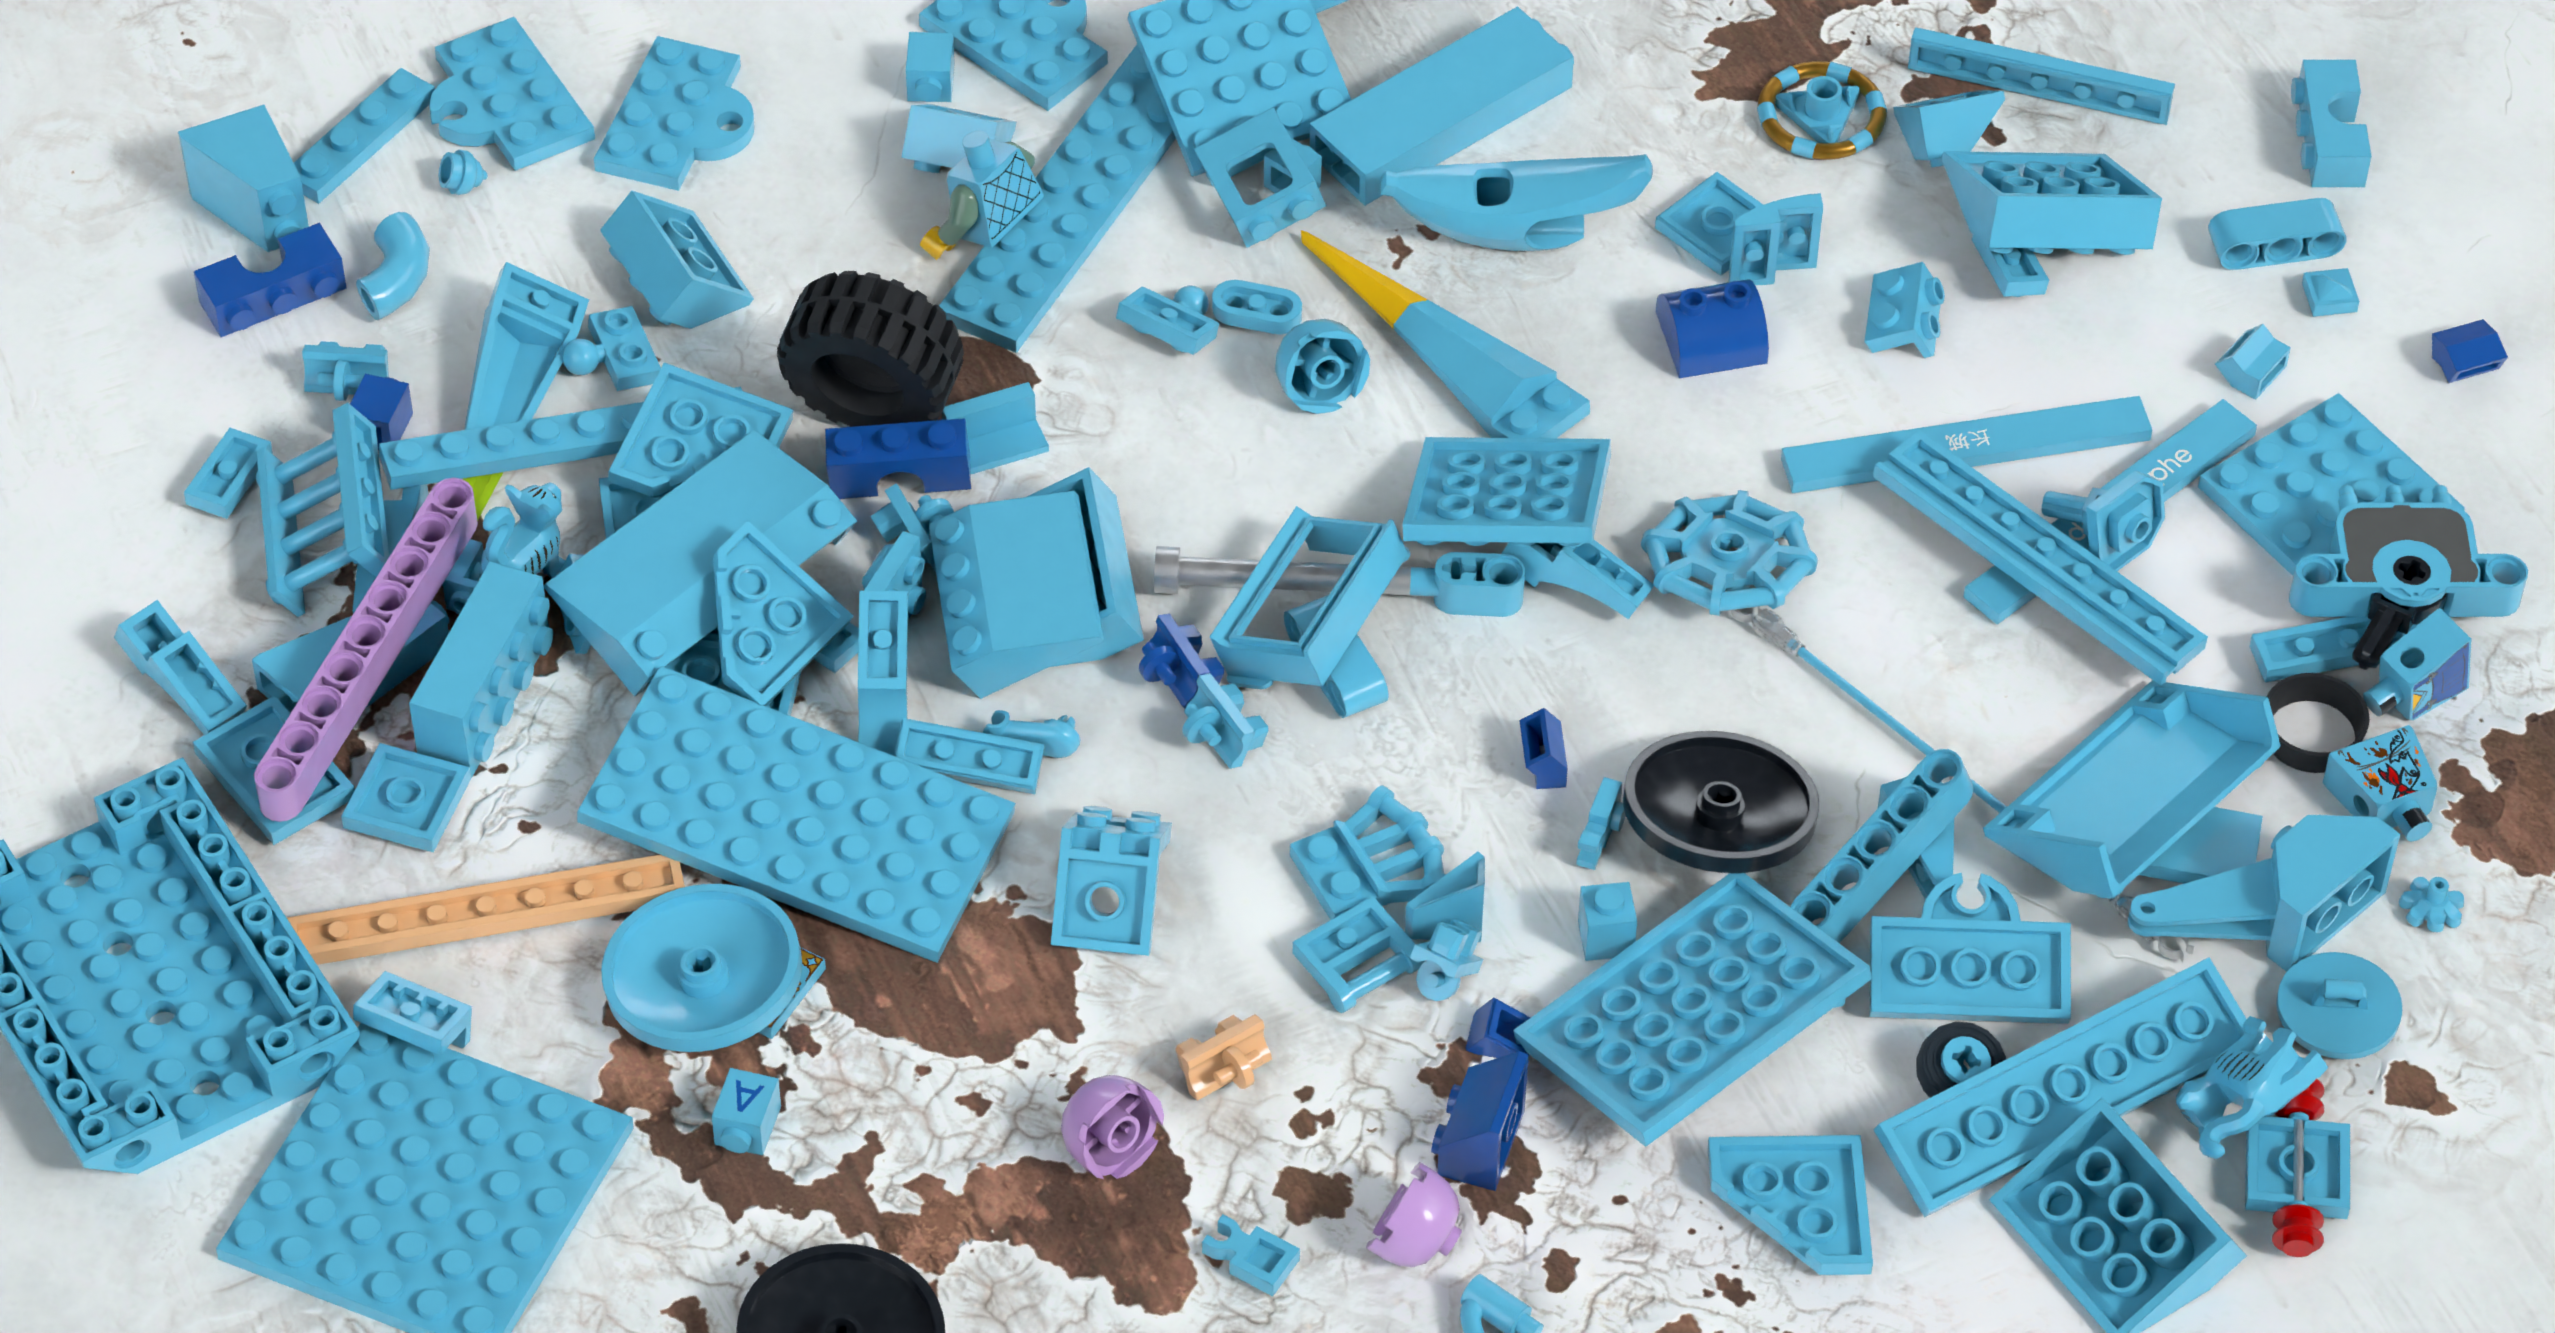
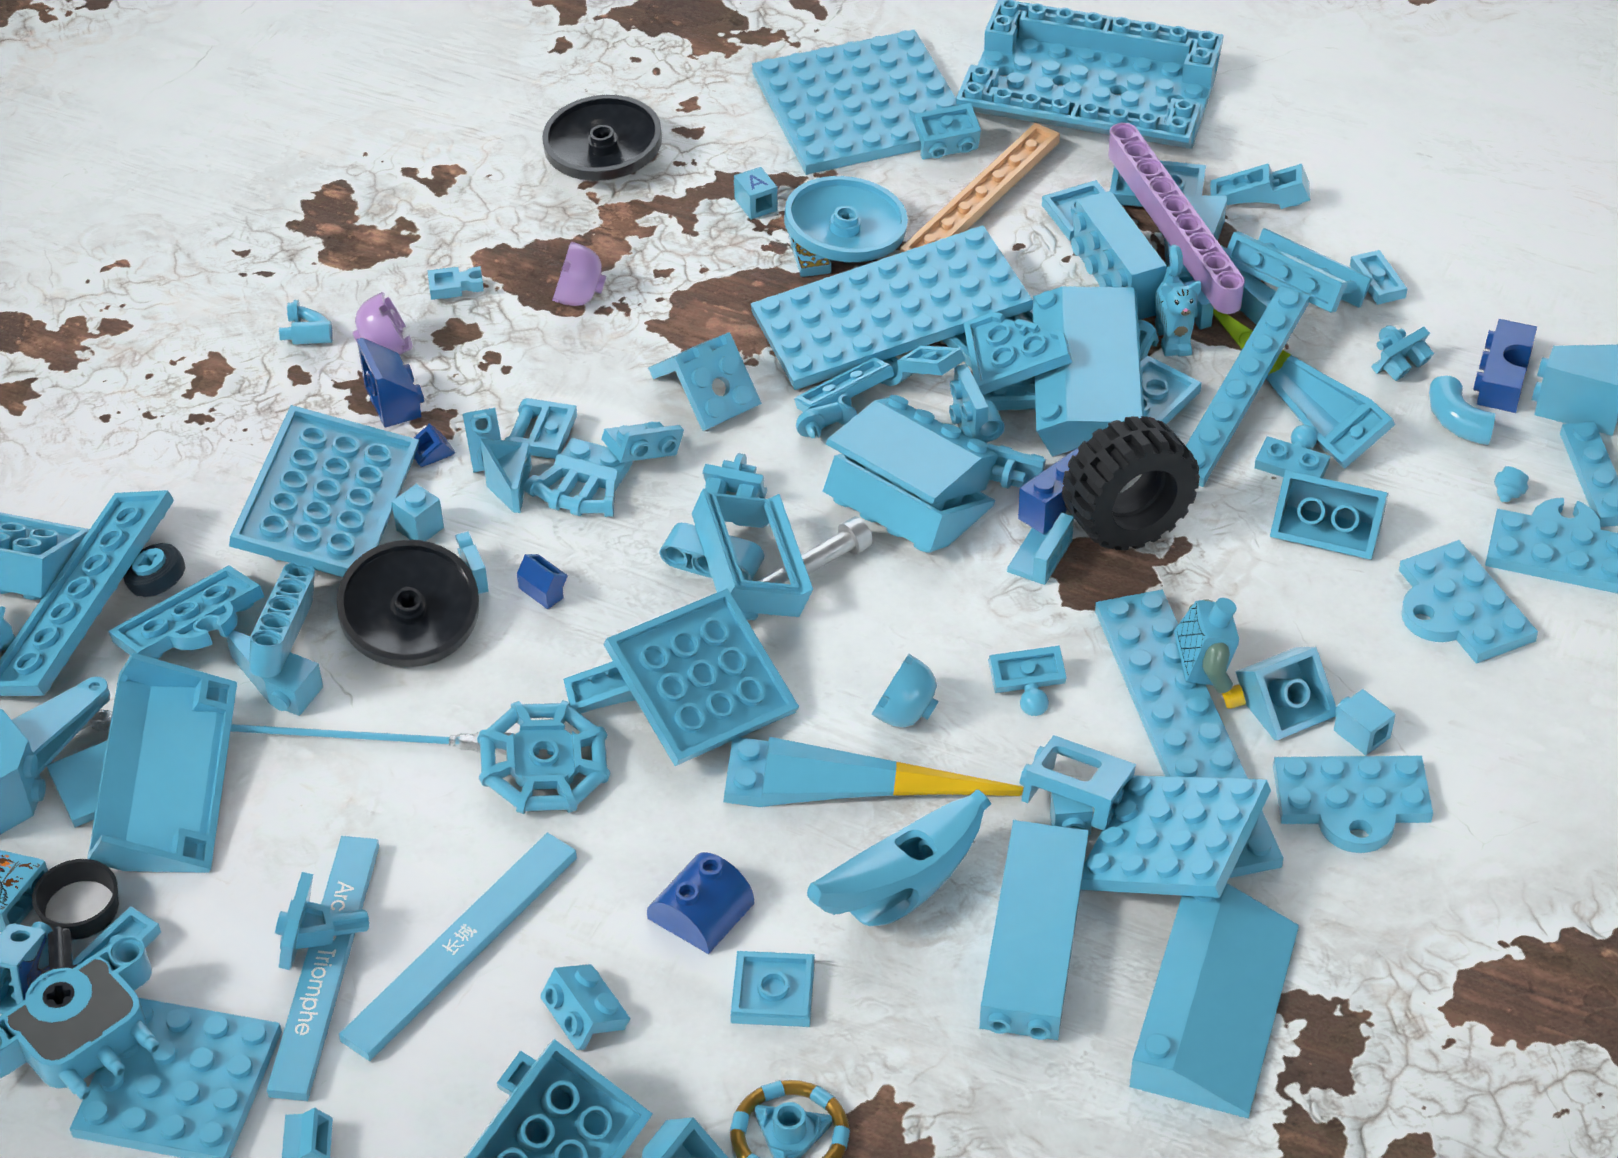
camera: 140 degrees right, 5 degrees down
blue brick [350,373,413,451] -> none
medium azure plate [608,363,793,497] -> none
blue hips [1138,613,1224,709] -> none
light nougat hips [1176,1014,1272,1101] -> none
medium azure plate [1212,280,1302,335] -> none
medium azure plate [1707,1135,1873,1275] -> none
medium azure slope [1728,193,1823,285] -> none
medium azure plate [1873,430,2208,686] -> none
none -> medium azure bracket [601,422,684,463]

